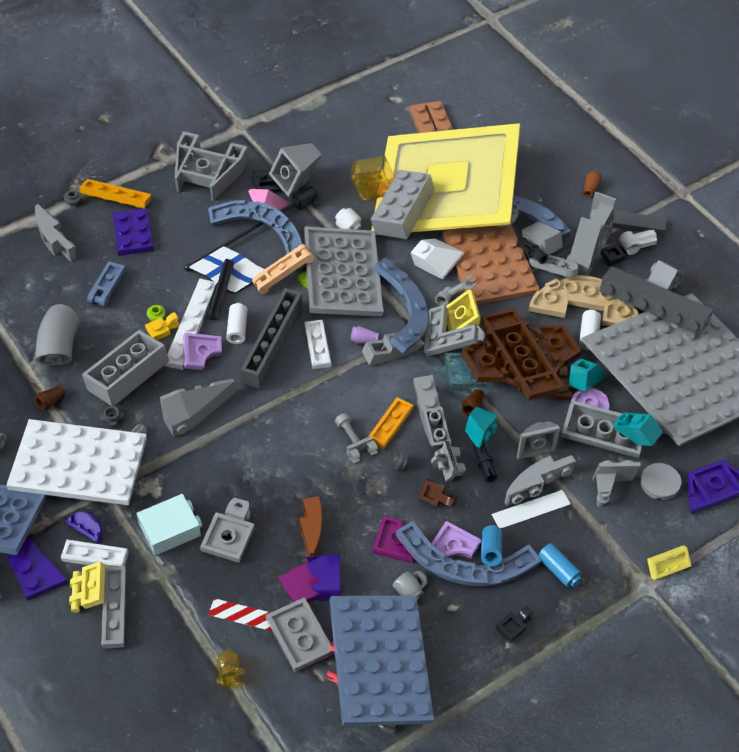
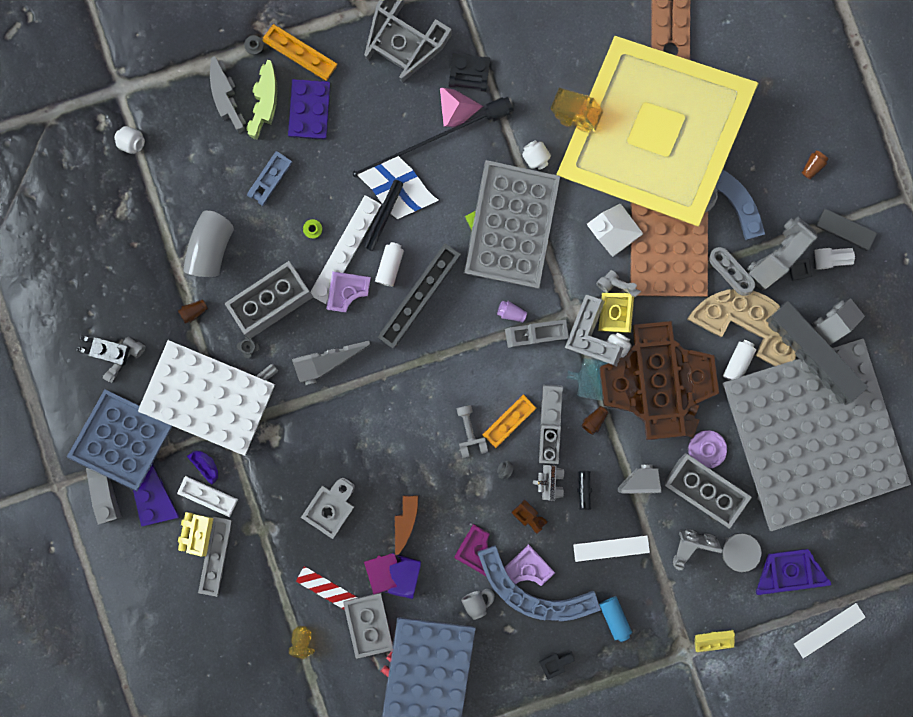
camera: 20 degrees right, 35 degrees up
light aqua brick [137,494,202,556] -> none
yellow plate [145,312,180,340] -> none
sand blue plate [208,200,306,269] -> none
light nougat plate [252,244,314,294] -> none
light grey slope [269,143,322,197] -> none
white tile [304,320,331,369] -> none
light grey brick [370,170,435,239] -> none
sand blue plate [373,257,428,354] -> none
teal slope [465,407,498,448] -> none
dark azure brick [481,525,503,566] -> none
light grey slope [505,455,576,506] -> none
black pin [517,237,548,264] -> none
light grey brick [522,221,563,255] -> none
teal slope [569,359,605,392] -> none
teal slope [612,413,663,446] -> none
none -> yellowish green slope [247,60,277,139]

